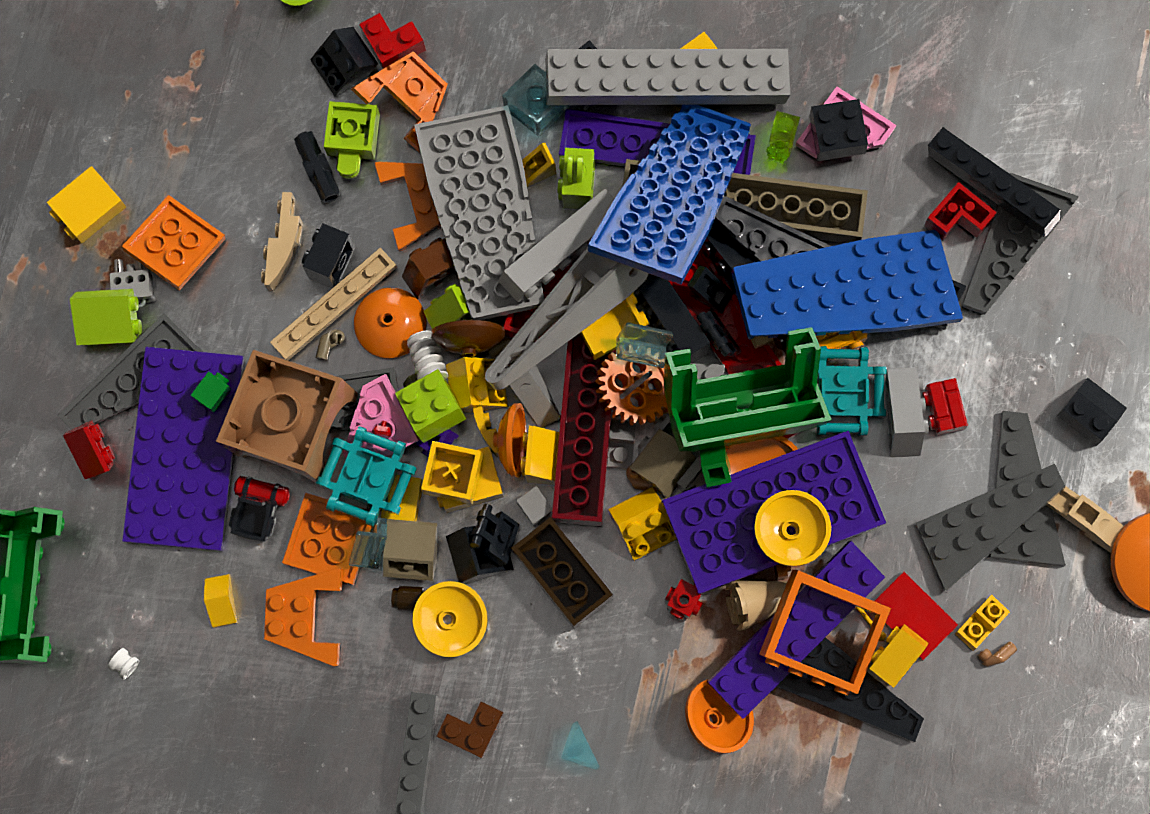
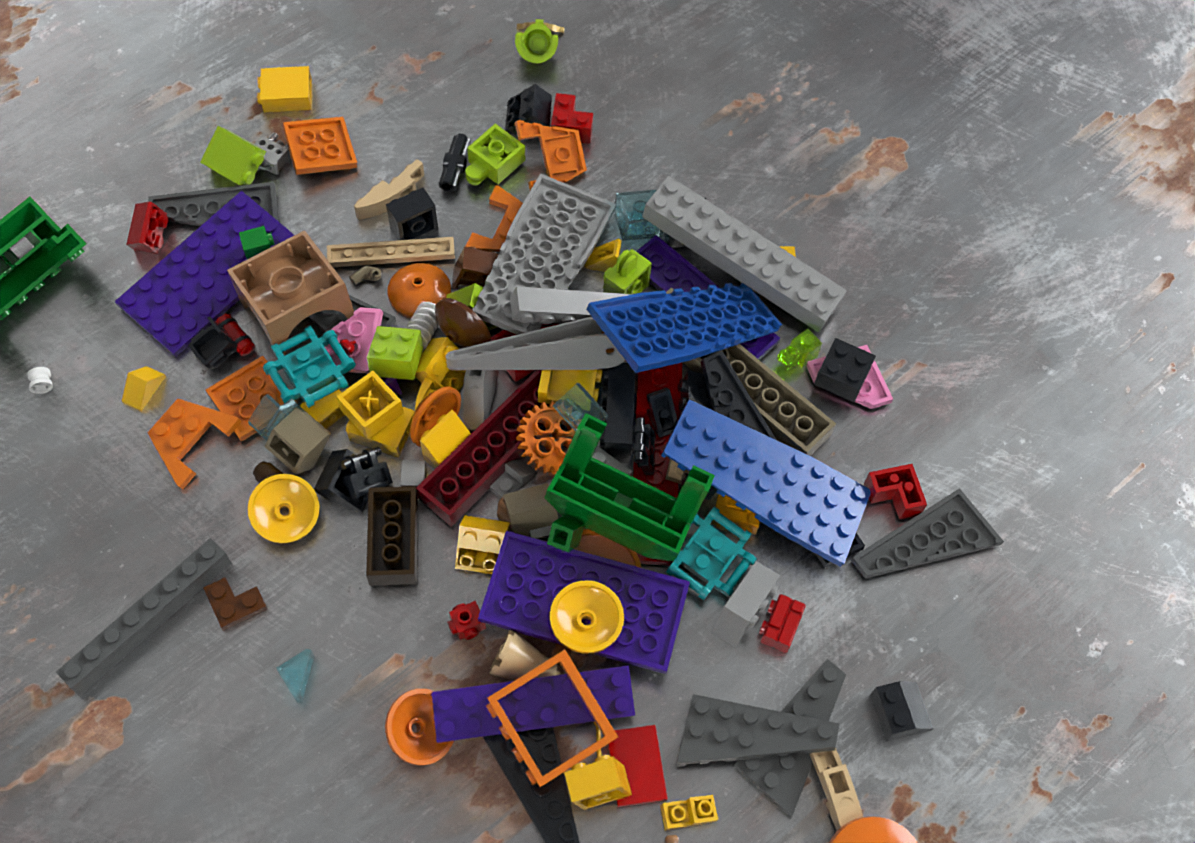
camera: 25 degrees right, 15 degrees down
black brick [928,127,1061,238] -> none

